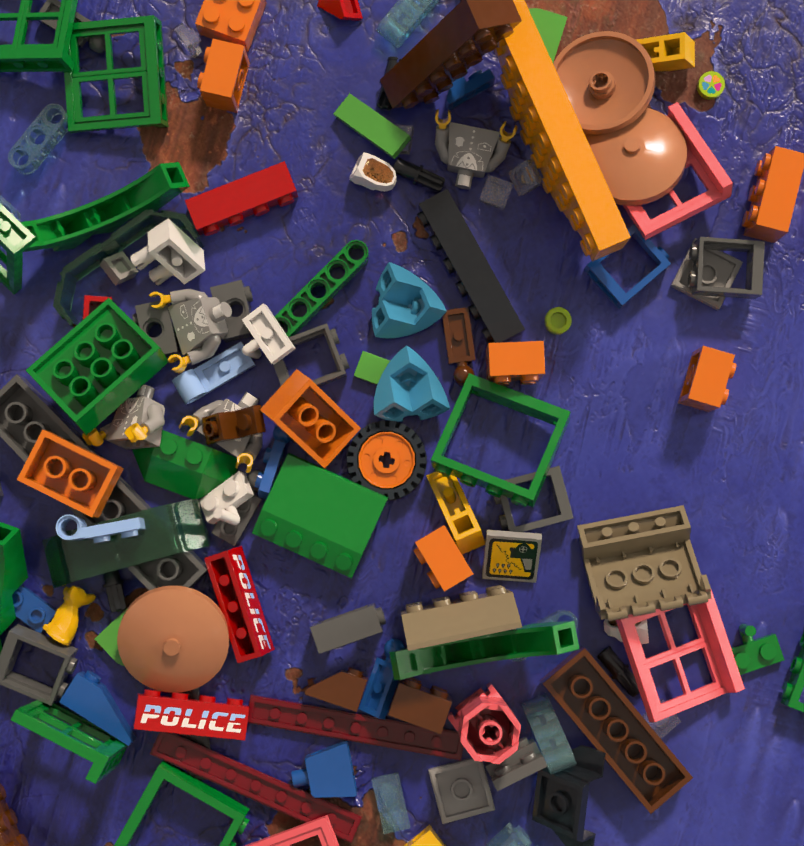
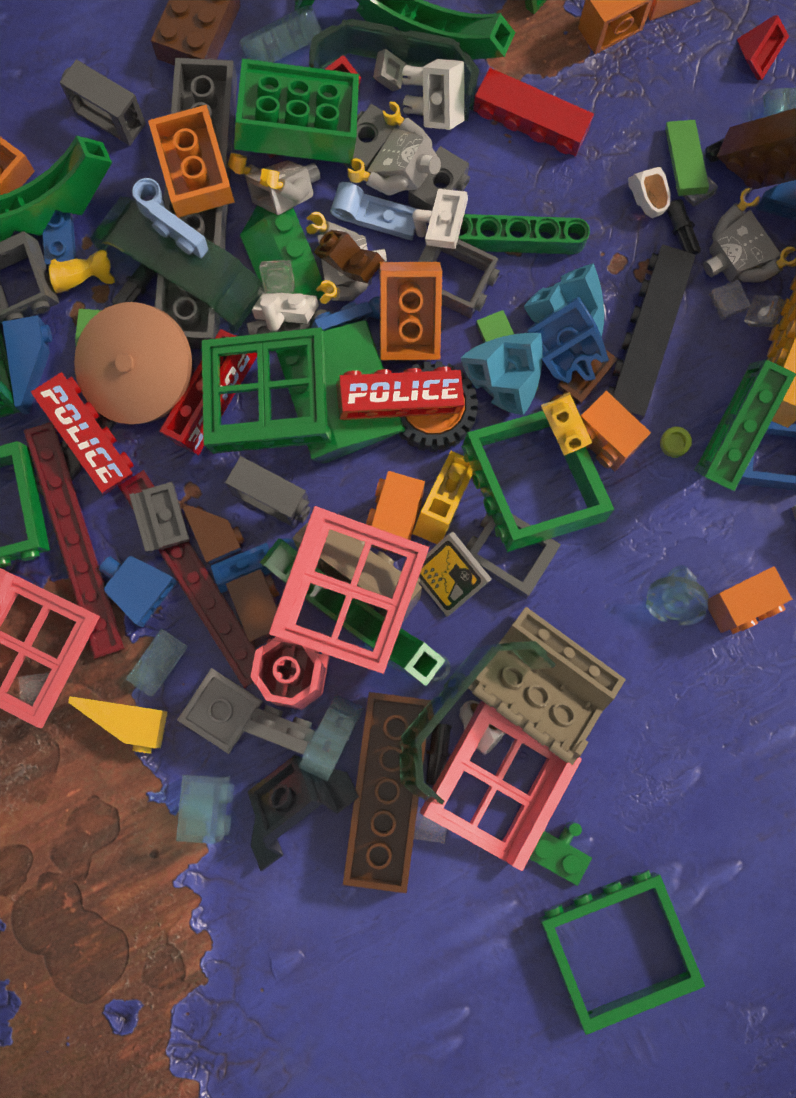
camera: 45 degrees right, 5 degrees down
none -> dark grey plate [129,482,190,553]
none -> green window [202,327,332,454]
none -> clear light blue beam [239,5,323,62]
none -> clear plate [259,260,295,294]
none -> coral window [269,506,429,674]
none -> red brick [336,367,465,420]
none -> clear green windscreen [399,641,556,805]
none -> blue plate [527,296,609,383]
none -> yellow hips [541,392,592,456]
none -> clear light blue tile [646,565,709,625]
none -> green window [694,360,796,491]

